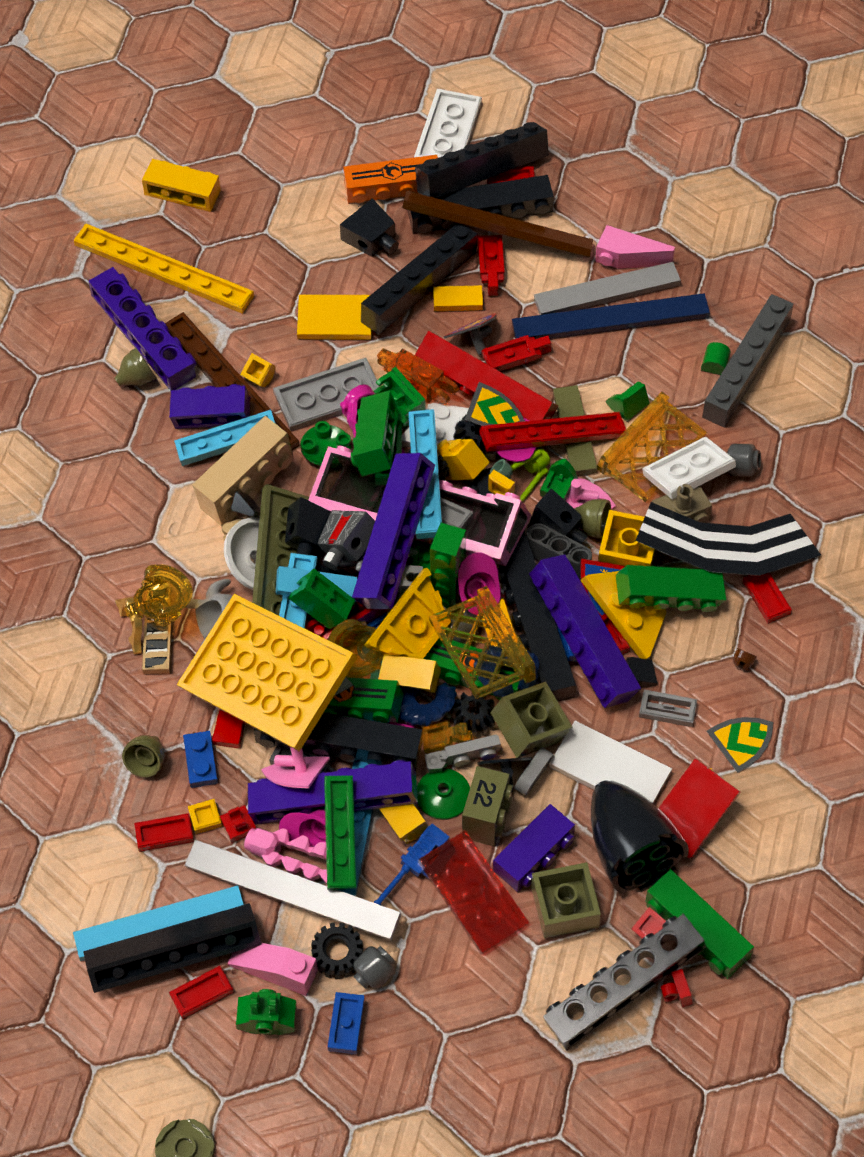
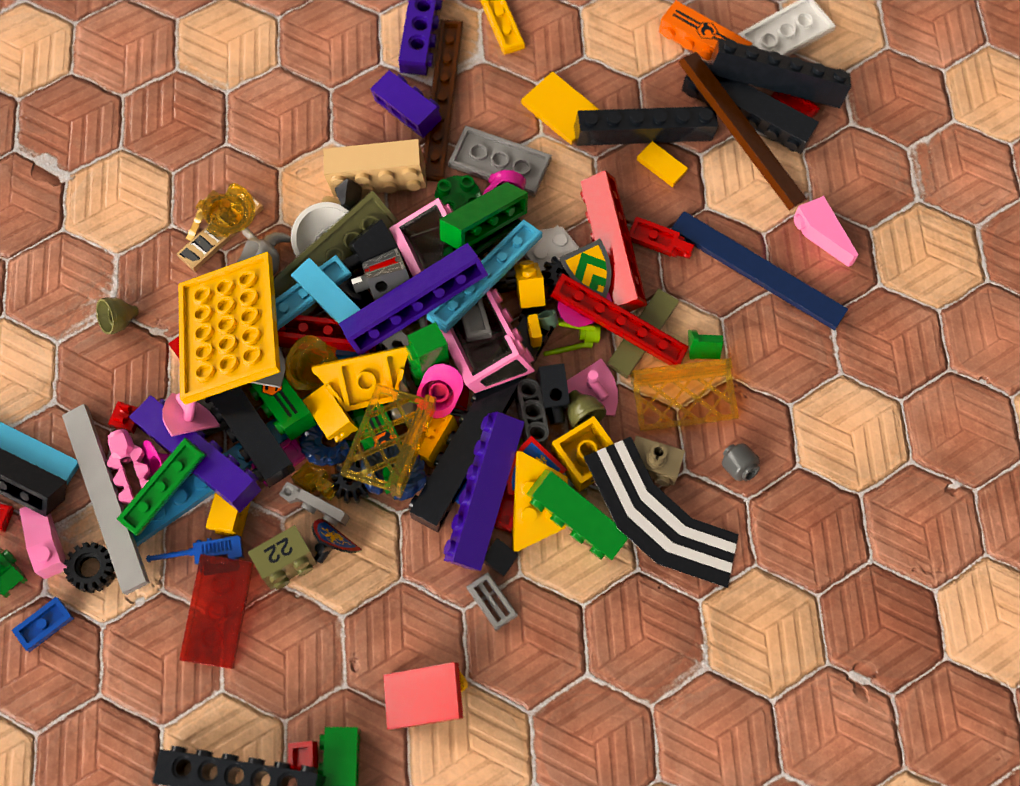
camera: 40 degrees right, 10 degrees up
olive helmet [115,348,156,386] -> none
red tile [134,813,194,852] -> none
medium azure plate [174,410,276,466] -> none
blue plate [183,731,218,788] -> none
yellow tile [188,799,222,835] -> none
yellow brick [240,353,276,387] -> none
green hinge [288,569,355,630] -> none
black torso [340,199,399,256] -> none
dark grey head [353,946,396,989] -> none
green hinge [374,367,426,428] -> none
clear orange hinge [377,348,459,406] -> none
green dish [417,769,470,820] -> none
dark grey shield [443,313,497,355] -> none
red hinge [478,235,505,296] -> none
olive brick [490,682,572,758] -> none
dark purple brick [493,804,575,892] -> none
light grey beam [514,747,554,796] -> none
olive brick [531,862,601,938] -> none
light grey tile [534,262,681,315] -> none
green tile [540,459,578,500] -> none
white tile [549,721,672,803] -> none
black cylinder [591,780,689,894] -> none
white tile [642,437,736,499] -> none
green brick [701,342,731,375] -> none
dark grey brick [702,294,794,428] -> none
sticker [707,717,773,773] -> none
reddish brown hinge [733,648,757,670] -> none
red tile [743,573,792,624] -> none

